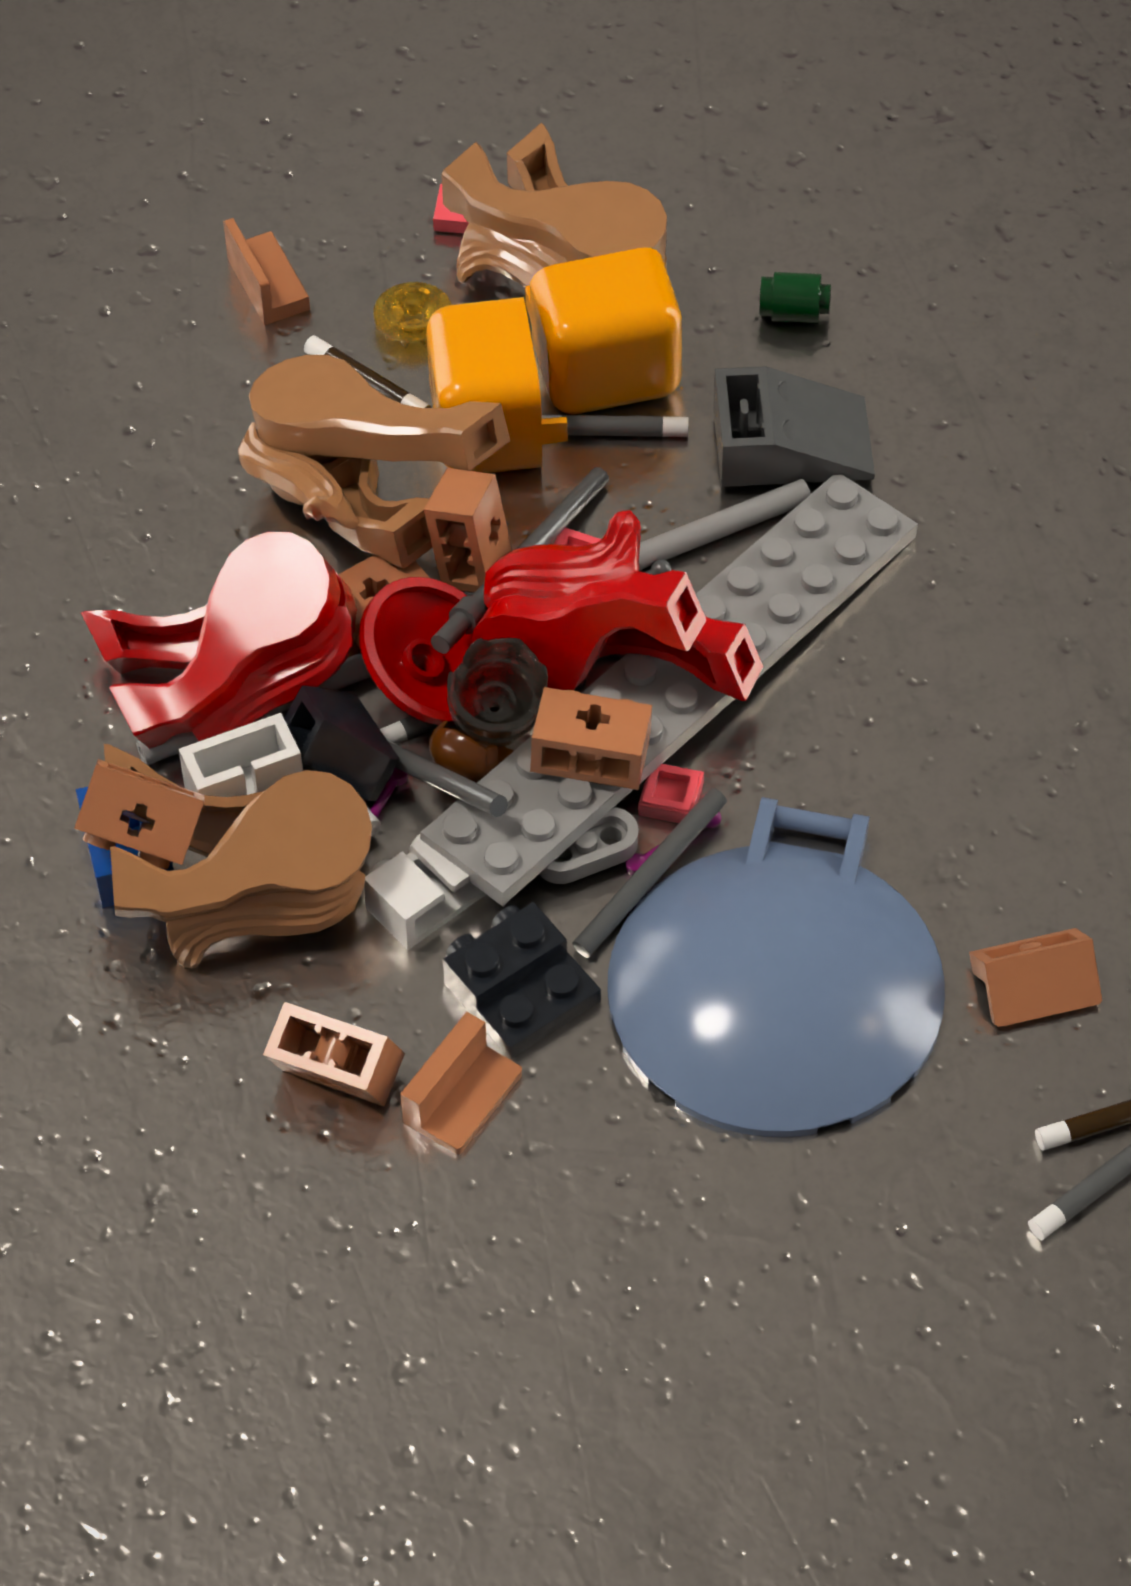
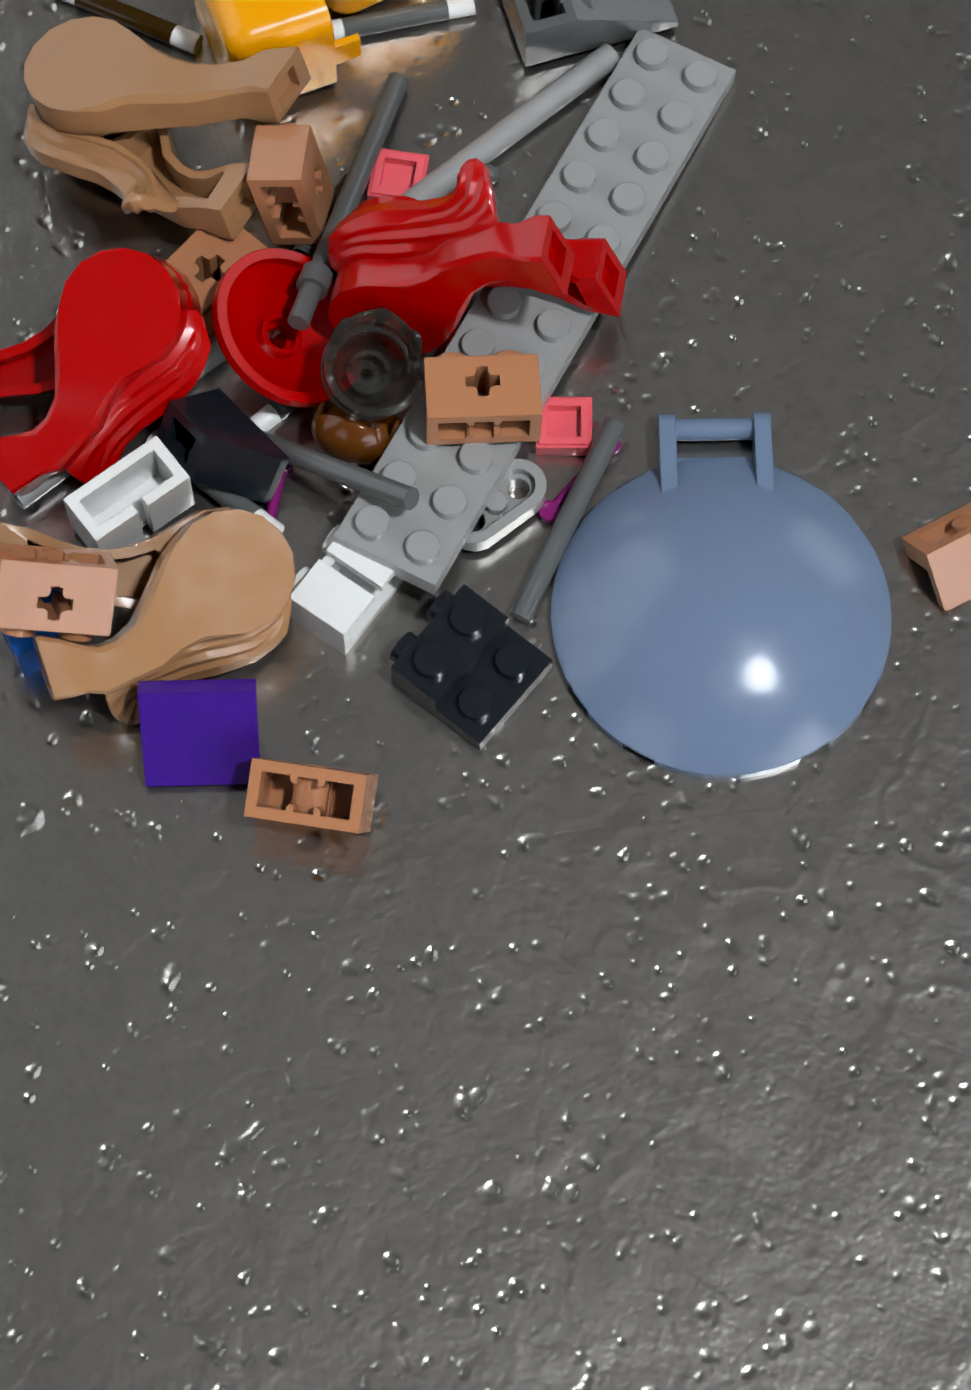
camera: 15 degrees left, 15 degrees up
nougat panel [400,1012,522,1154] -> none
none -> dark purple tile [137,679,261,787]

